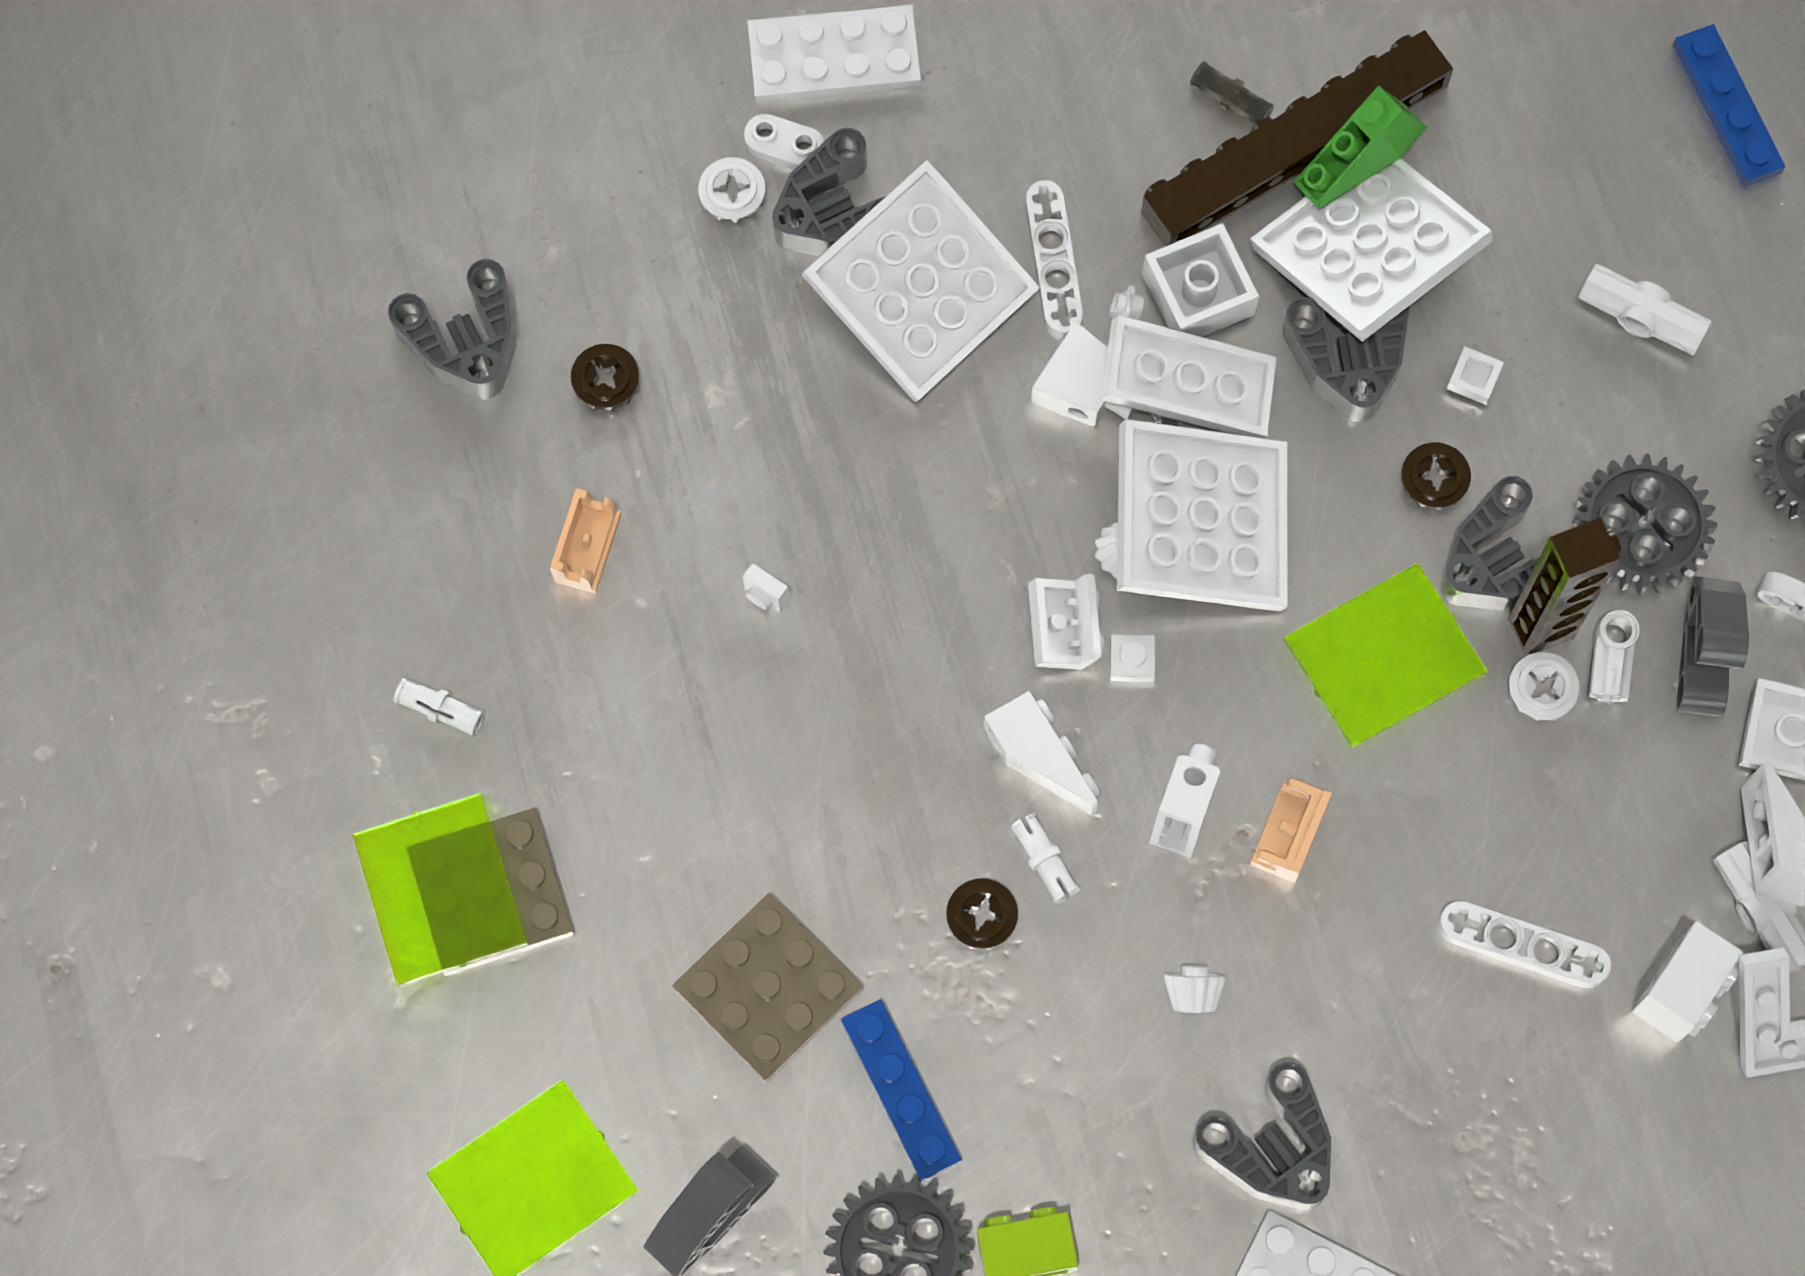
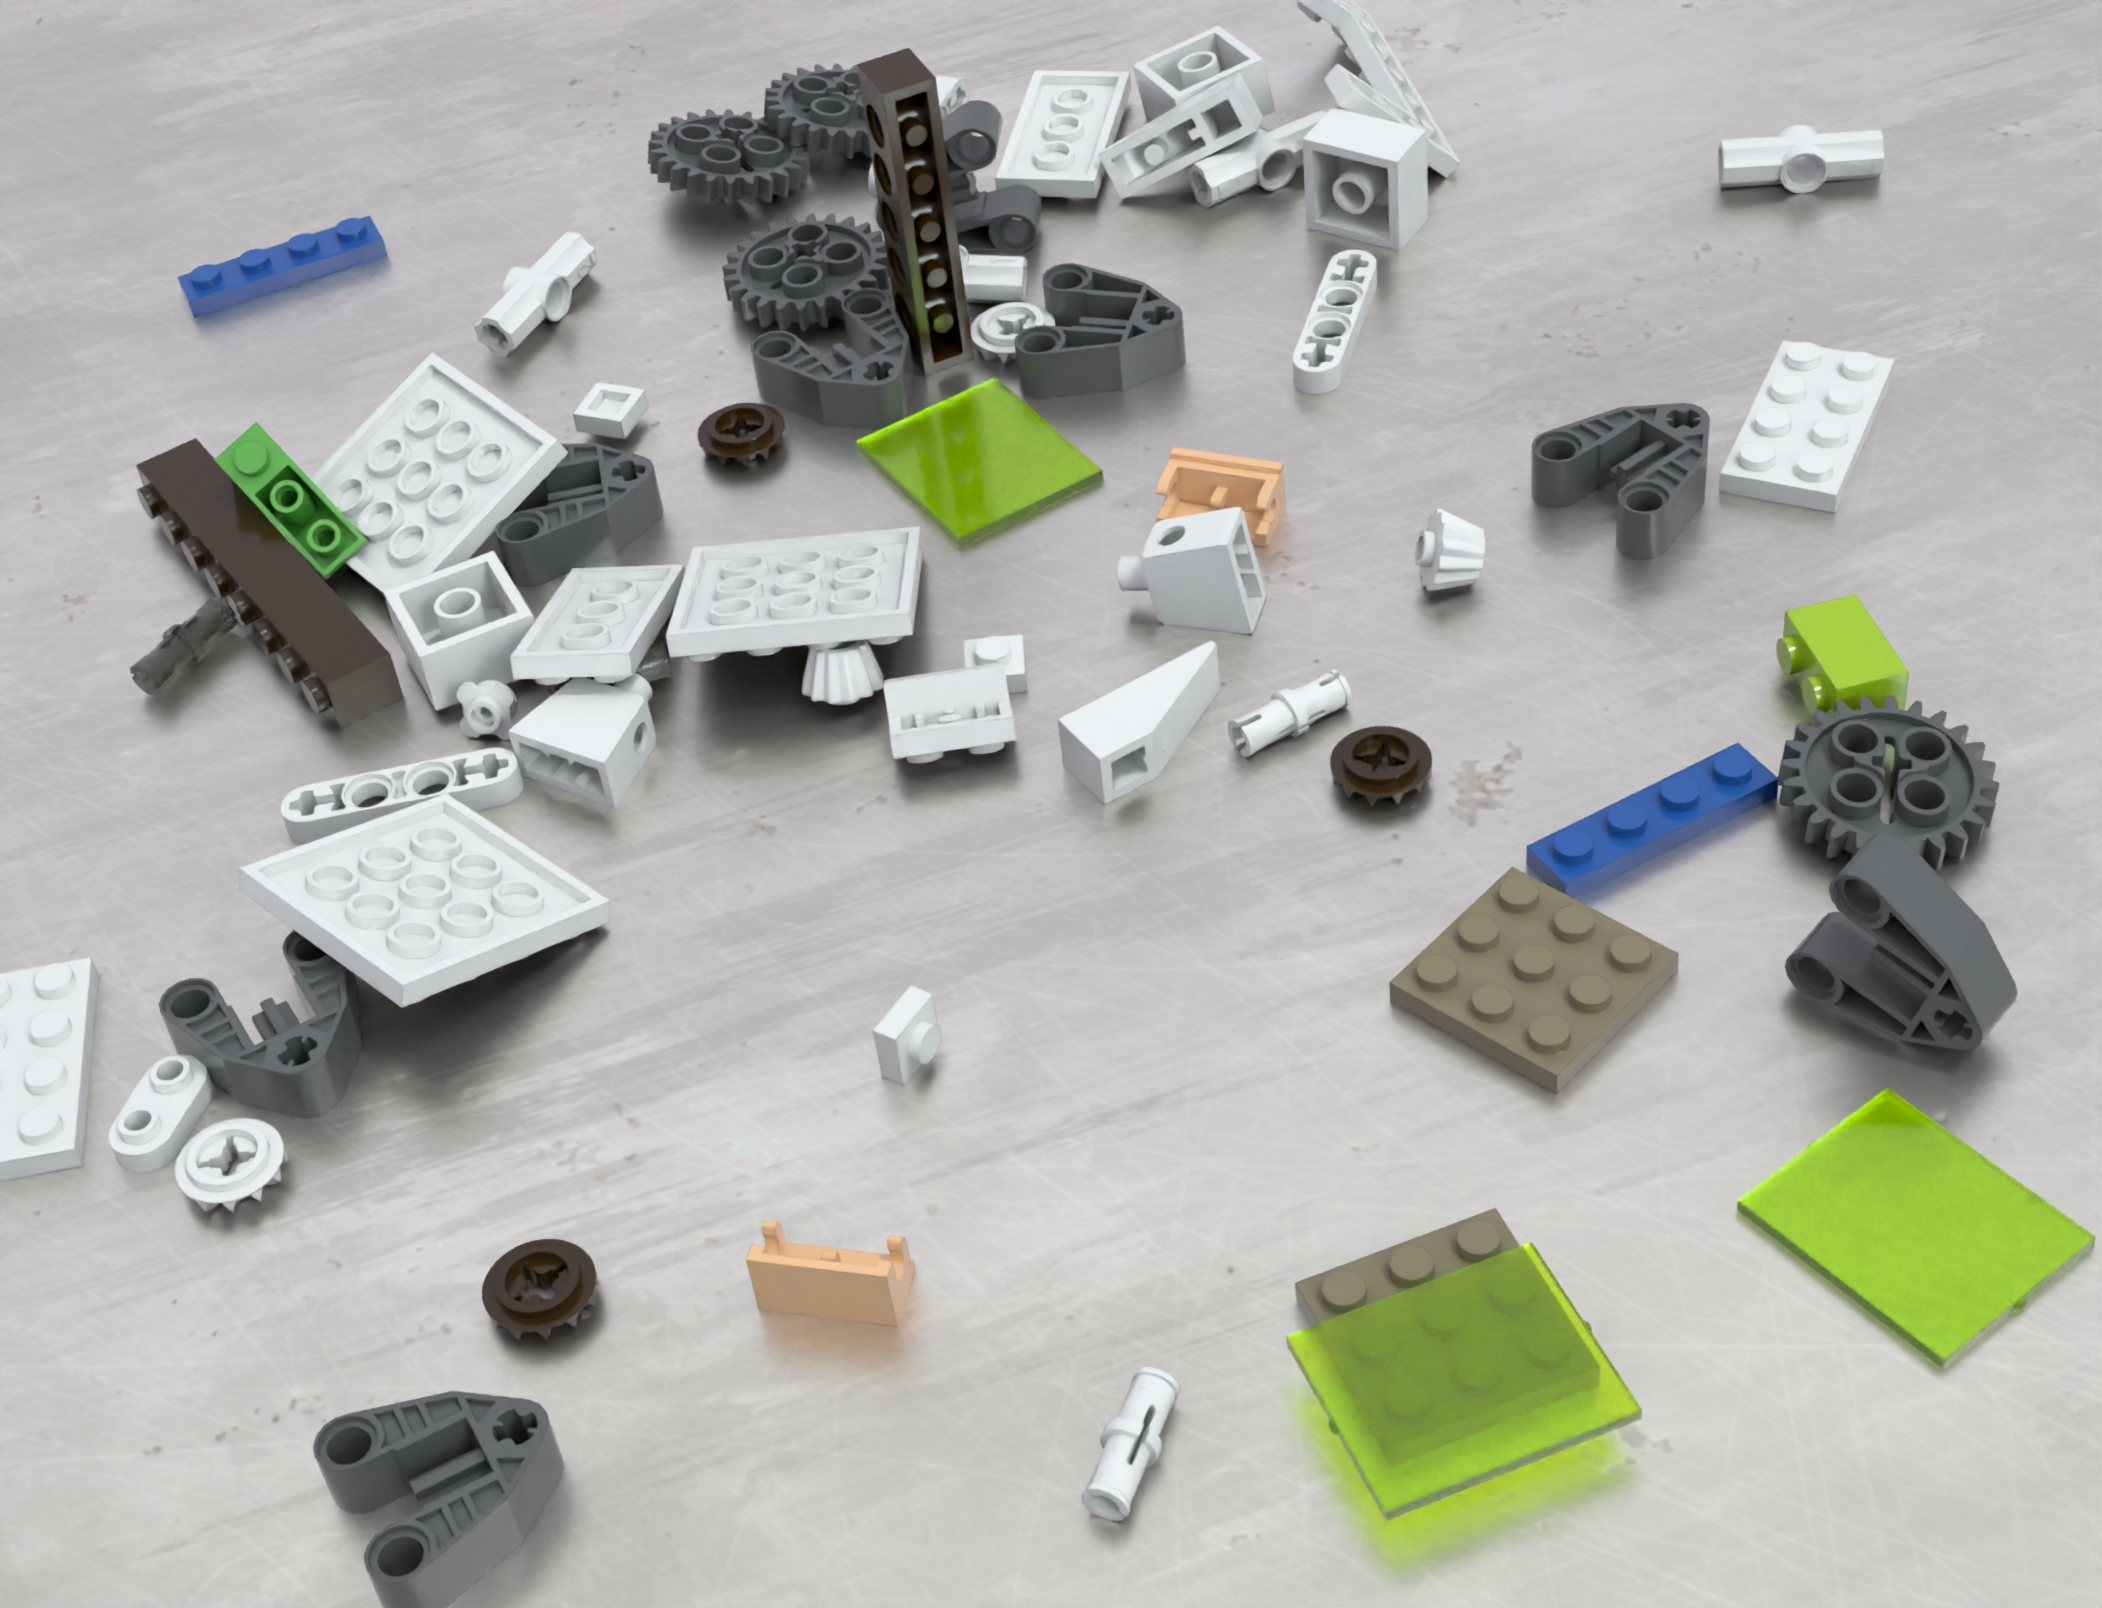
camera: 90 degrees left, 30 degrees down
none -> dark grey connector [1014,263,1186,399]

